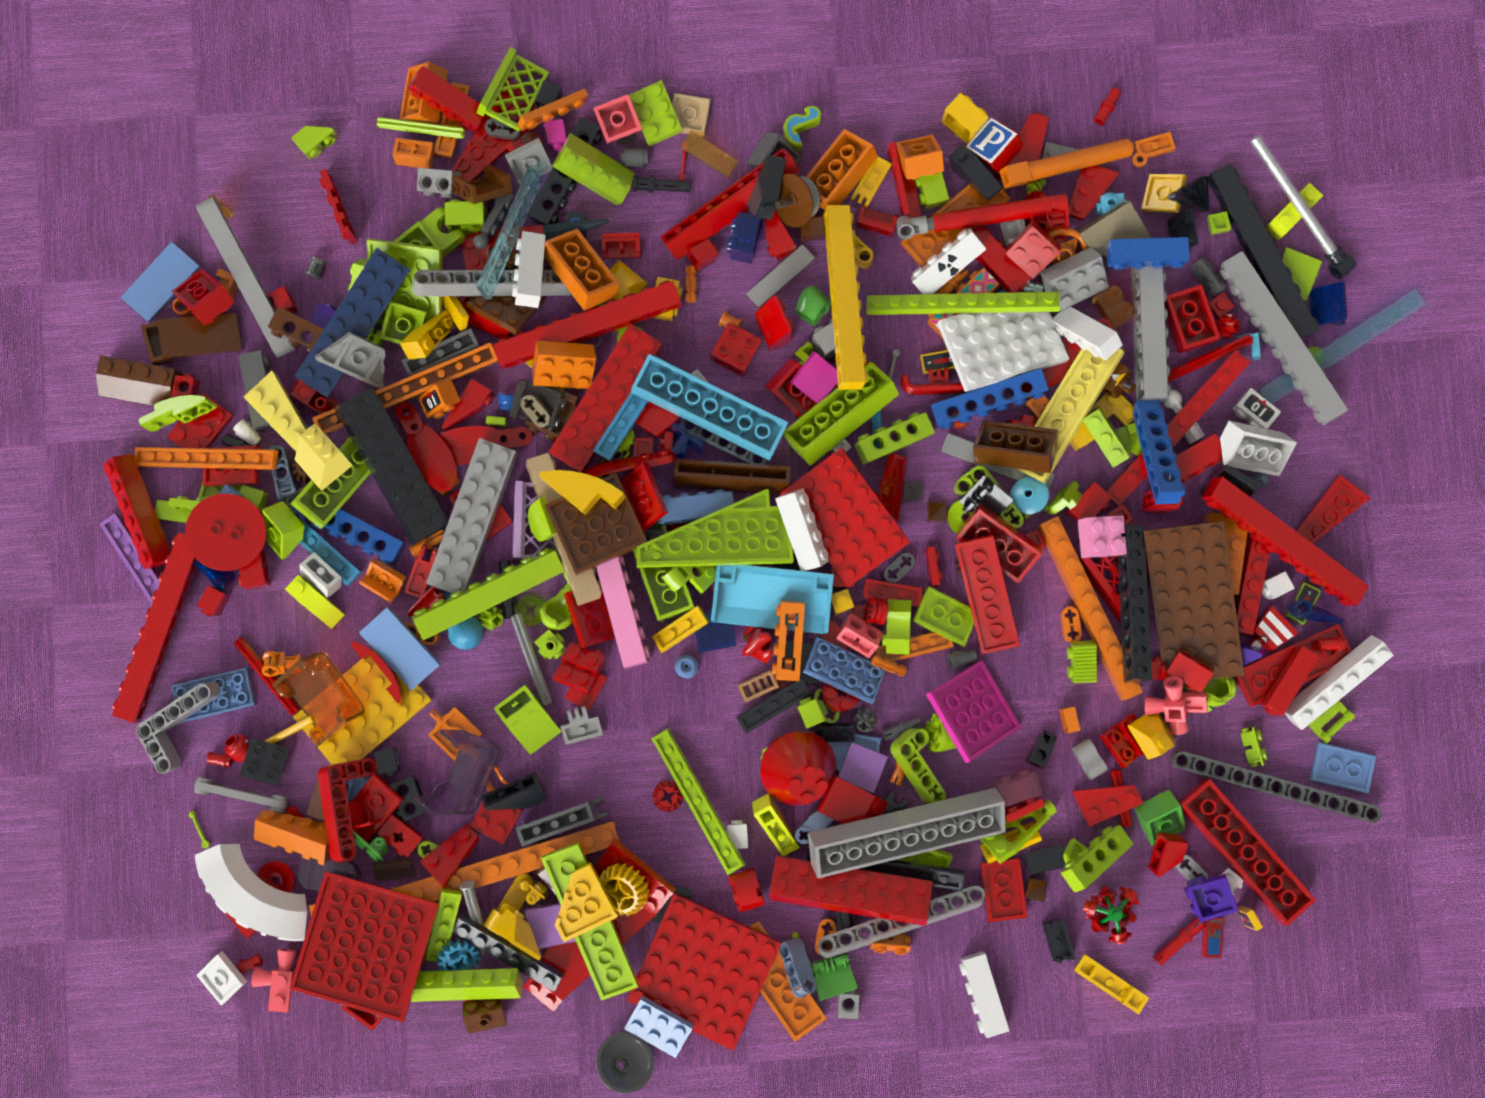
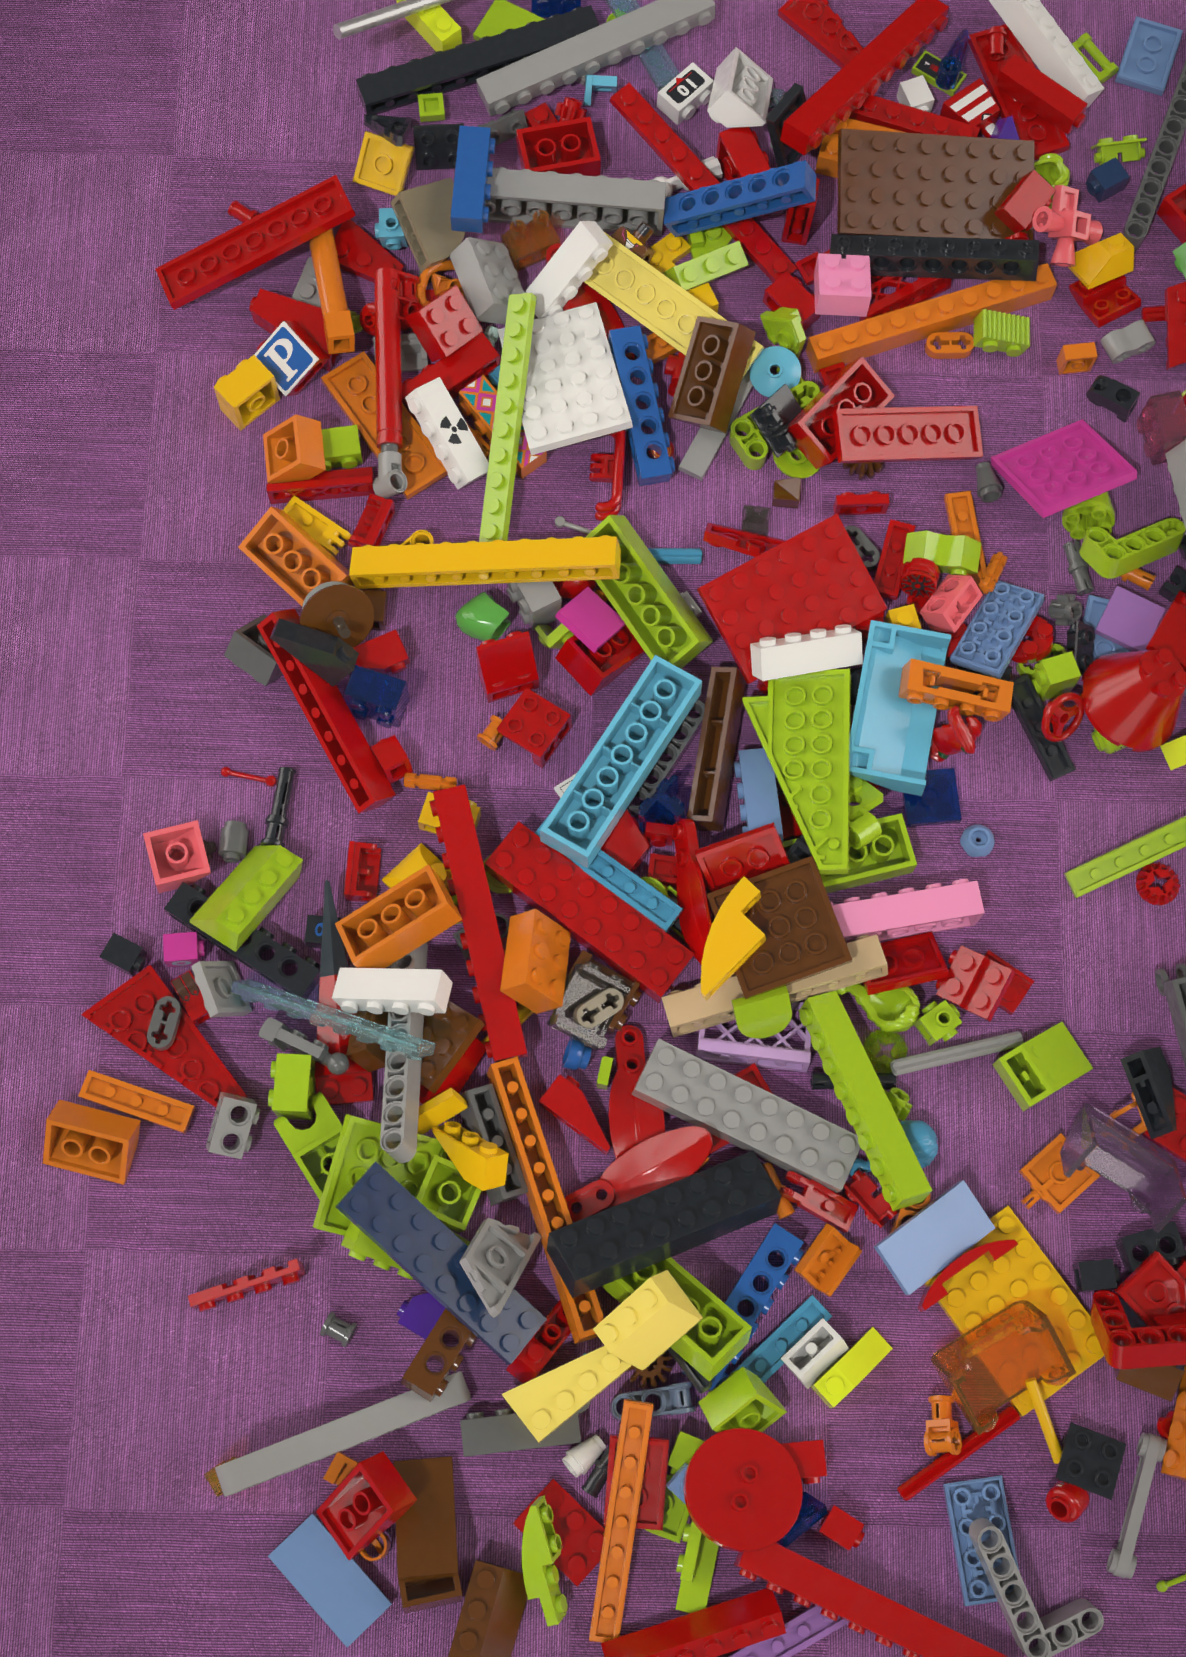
camera: 90 degrees left, 10 degrees down
red brick [171,373,200,398] -> none
red pin [206,752,234,768] -> none
red brick [266,286,298,314] -> none
lime slope [291,126,338,160] -> none
lime axle [377,117,465,139] -> none
orange hinge [392,138,435,169] -> none
red brick [408,66,485,132] -> none
orange brick [418,380,460,419] -> none
reddish brown panel [451,165,512,204] -> none
lime fence [477,47,549,131] -> none
orange plate [518,89,588,131] -> none
light grey hinge [560,705,603,745] -> none
lime plate [629,80,683,147] -> none
yellow plate [652,606,710,653] -> none
tan tile [672,93,711,137] -> none
clear yellow tile [680,131,738,178] -> none
medium nougat slope [737,669,782,703] -> none
light grey tile [746,244,815,308] -> none
lime animal [783,106,821,151] -> none
lime brick [854,412,935,465] -> none
lime tile [912,586,974,647] -> none
tile [920,350,956,375] -> none
black slope [948,145,1002,201] -> none
orange hinge [1132,132,1176,167] -> none
red axle [1167,334,1253,383] -> none
none -> red plate [155,175,356,310]
none -> red piece [1041,692,1084,742]
none -> dark blue brick [1085,157,1130,203]

